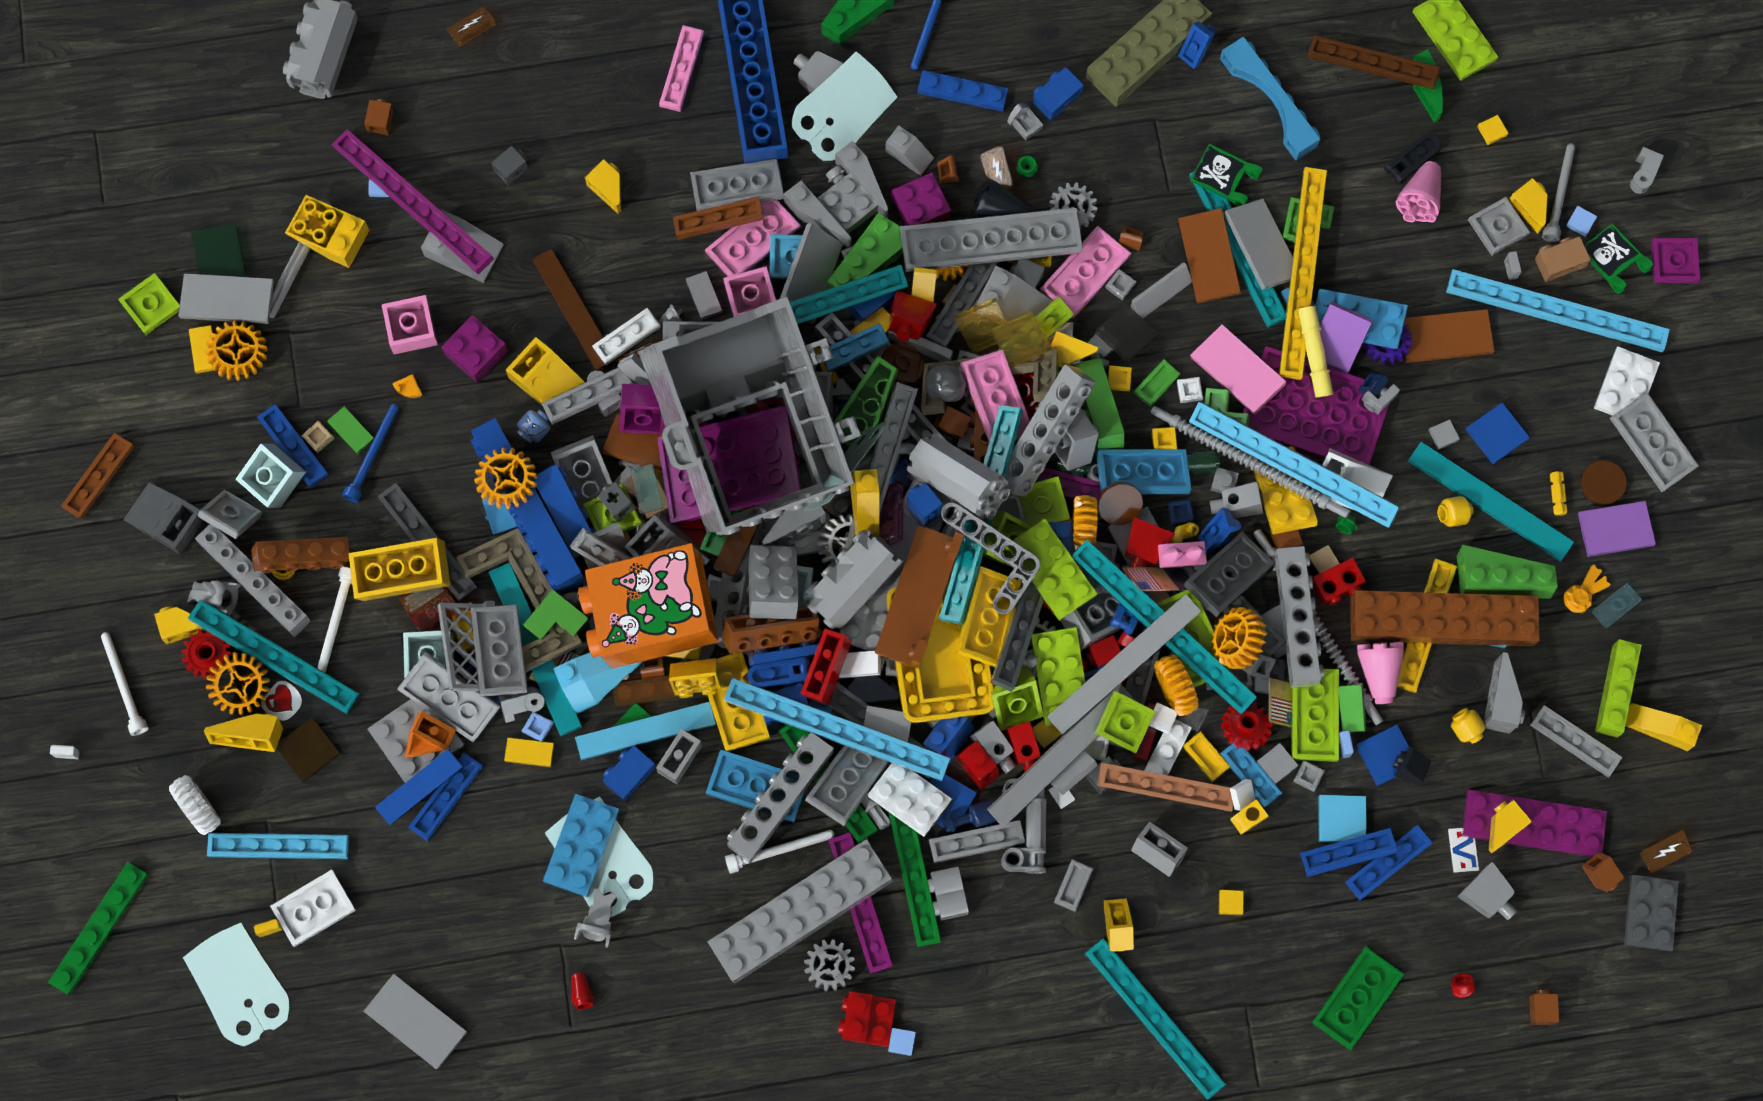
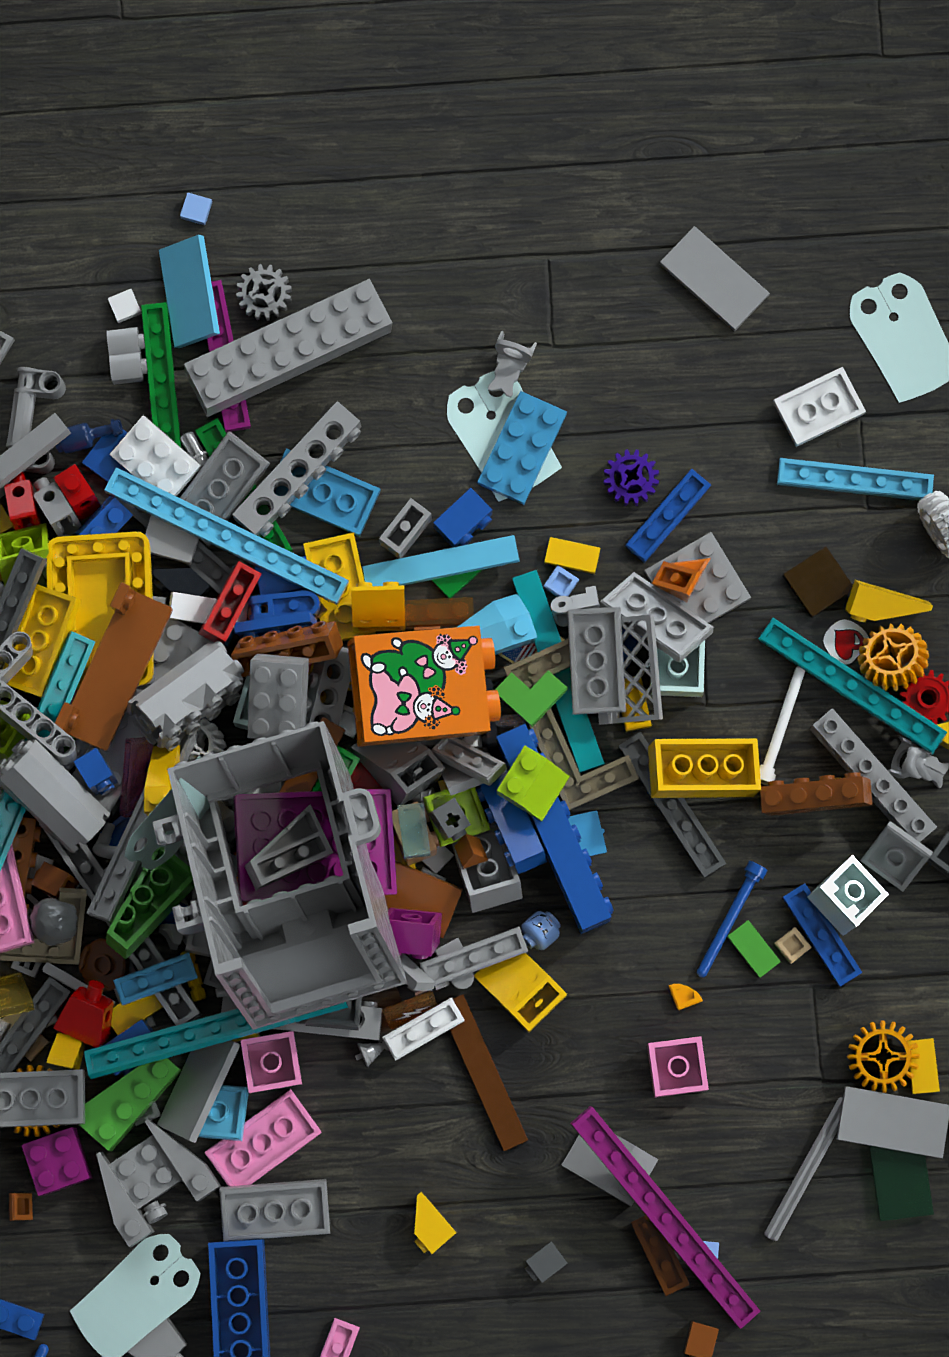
camera: 170 degrees left, 5 degrees up
yellow tile [254,919,283,937] -> none
yellow slope [285,195,370,268] -> none
blue tile [375,748,463,825] -> none
tile [398,587,456,632] -> none
magenta brick [442,315,508,384] -> none
light orange gear [474,448,537,509] -> none
red cone [571,973,595,1010] -> none
dark orange plate [673,197,764,240] -> none
light grey tile [686,271,722,321] -> none
white piece [725,830,835,874] -> none
red plate [838,991,896,1047] -> none
light grey slope [885,125,934,176] -> none
light grey plate [929,820,1025,863] -> none
none -> white tile [108,289,142,323]
none -> medium azure tile [159,235,220,348]
none -> light grey wedge [245,804,333,890]
none -> dark orange slope [454,834,488,869]
none -> lime slope [497,746,570,822]
none -> dark purple gear [604,449,659,506]
none -> reddish brown plate [631,1215,690,1296]

